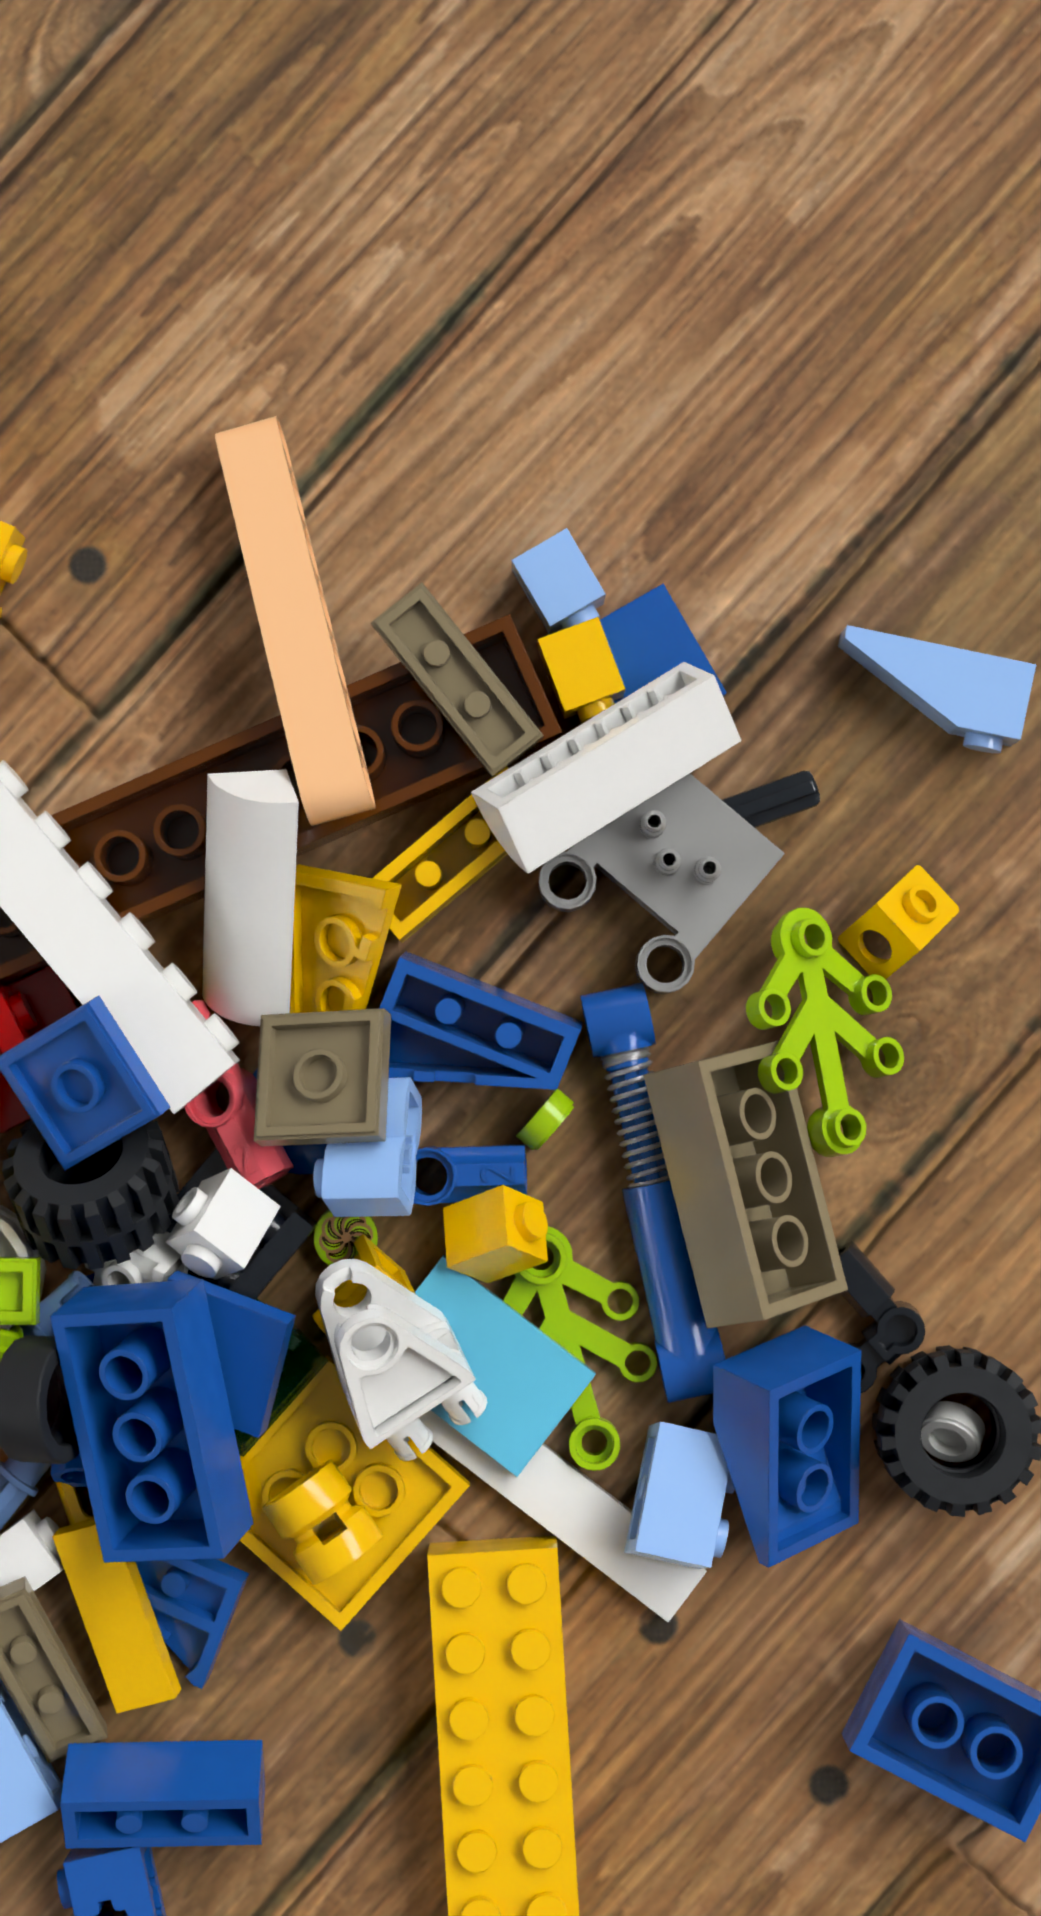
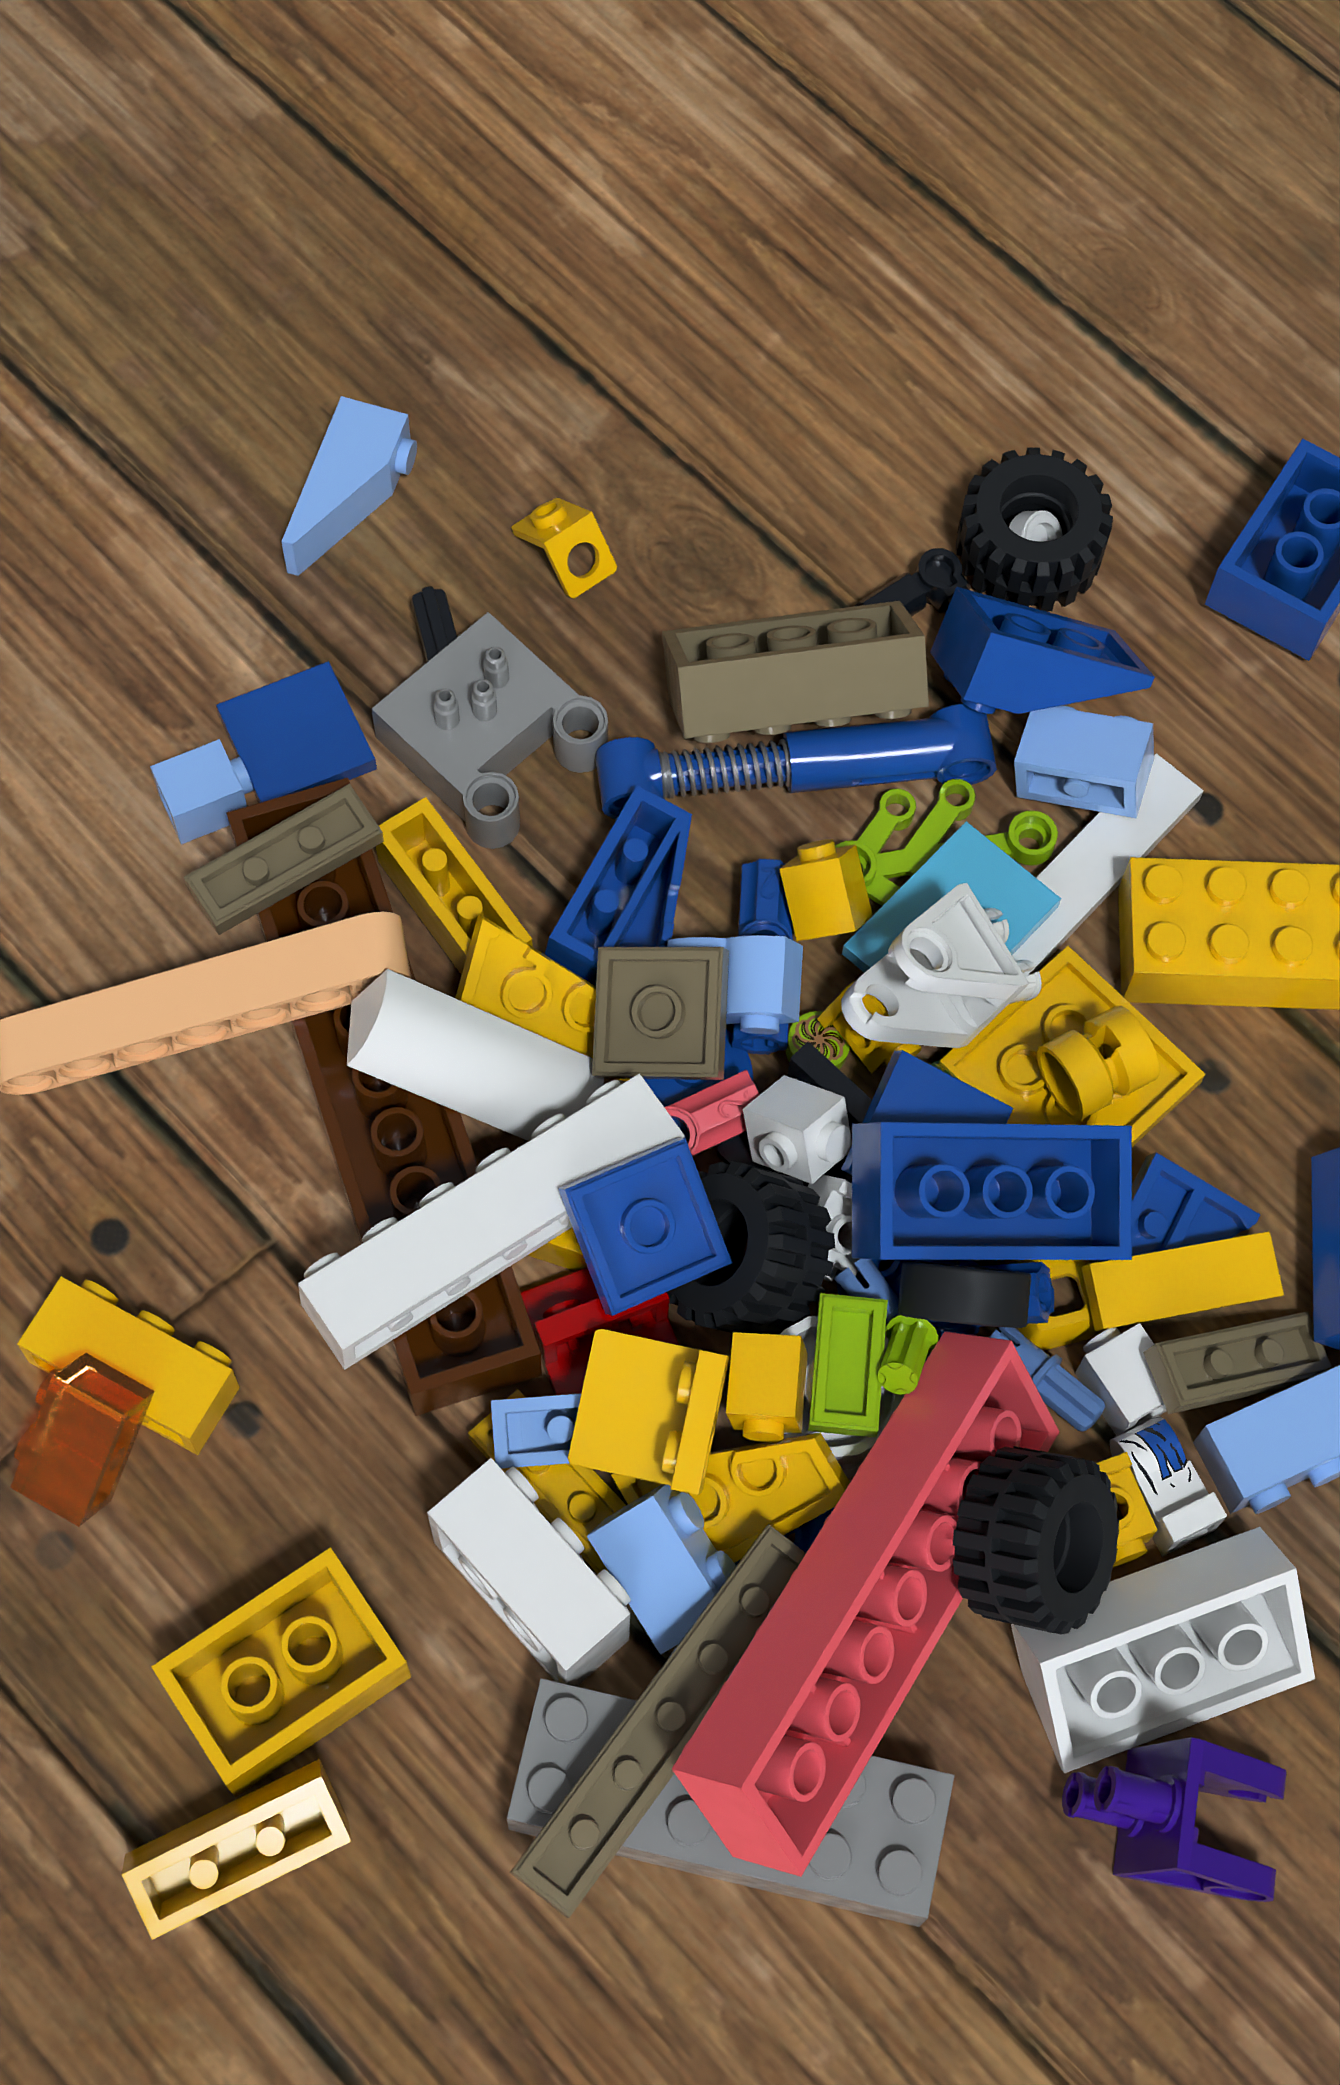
camera: 90 degrees left, 20 degrees down
white brick [471,662,741,873] -> none
lime tile [516,1088,574,1151] -> none
yellow brick [537,617,625,723] -> none
lime plant [746,908,904,1157] -> none

